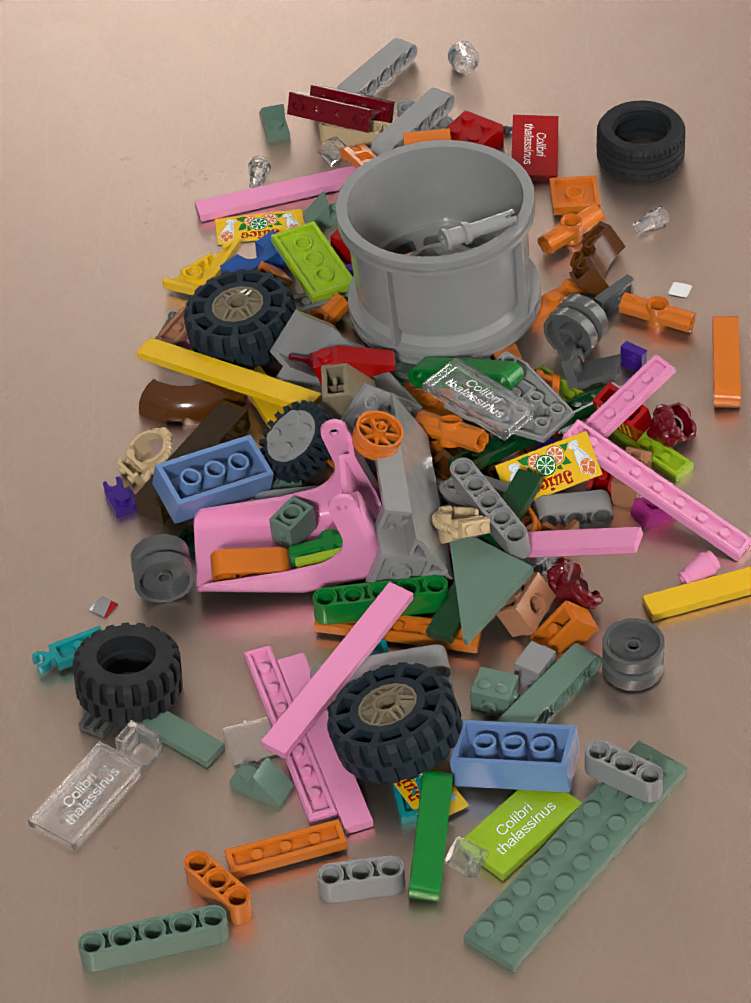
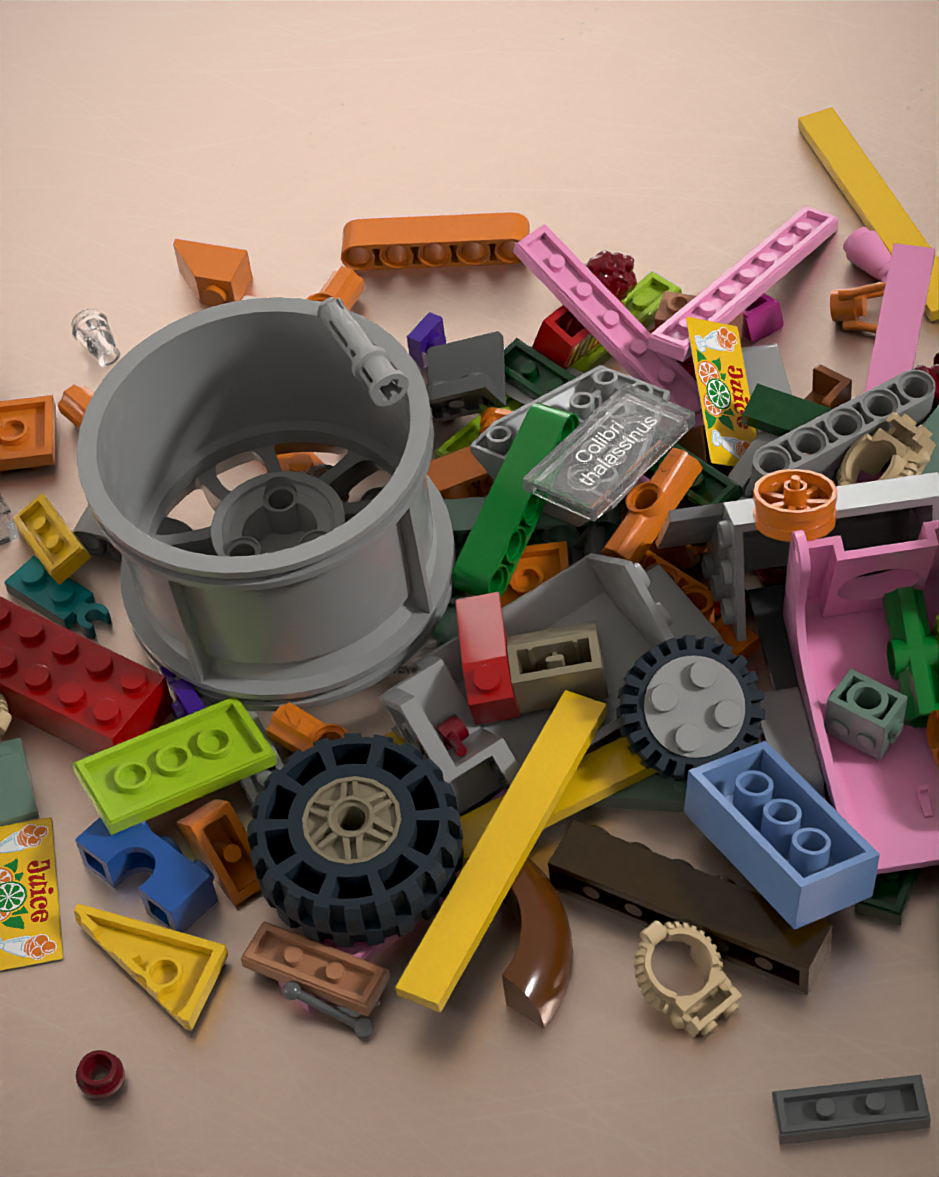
camera: 90 degrees left, 5 degrees up
dark purple plate [103,477,137,519] -> none
none -> dark red plate [75,1050,125,1098]
none -> orange slope [173,239,253,306]
none -> dark grey tile [772,1075,931,1145]
none -> orange plant [830,281,886,334]

